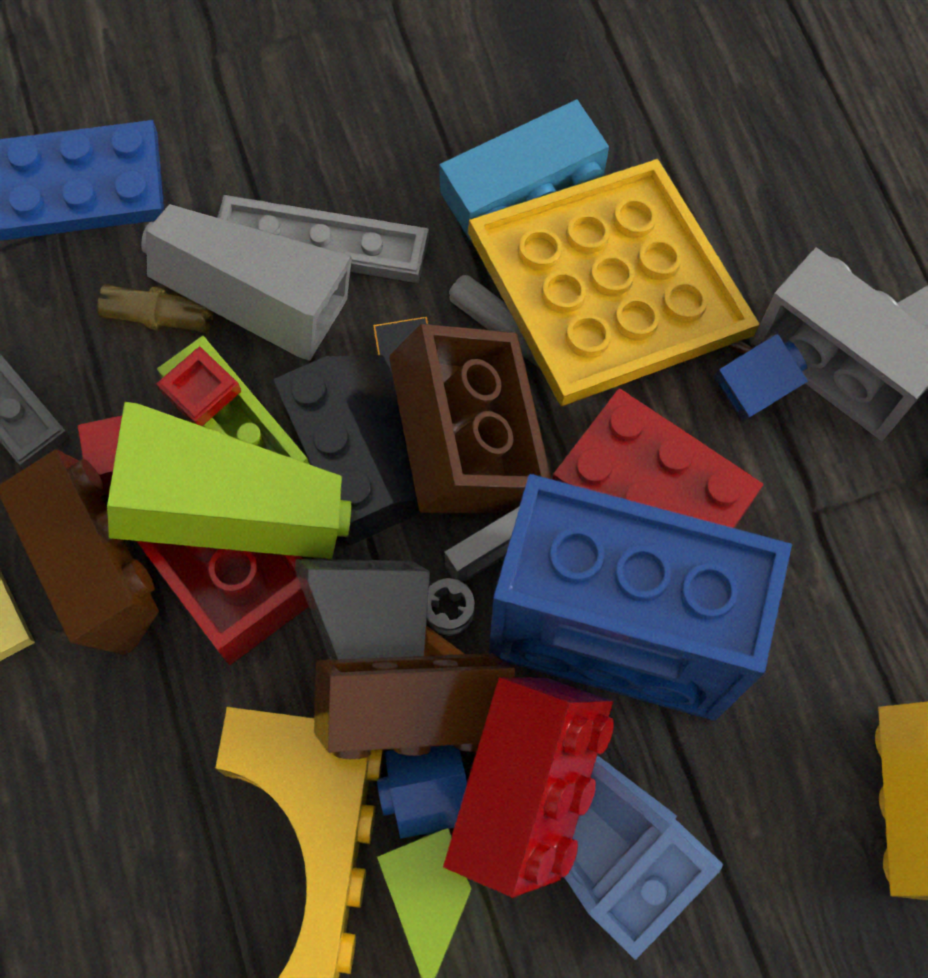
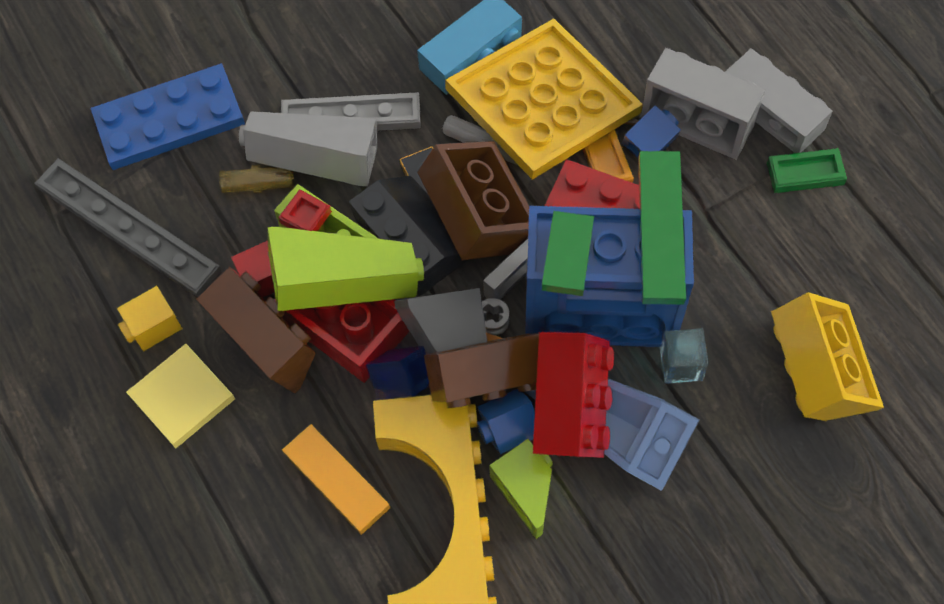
camera: 10 degrees left, 5 degrees down
none -> light orange tile [282,424,390,535]
none -> clear blue brick [366,346,429,400]
none -> green tile [541,211,594,296]
none -> light orange tile [583,129,634,183]
none -> green tile [638,151,686,305]
none -> clear light blue brick [660,328,709,384]

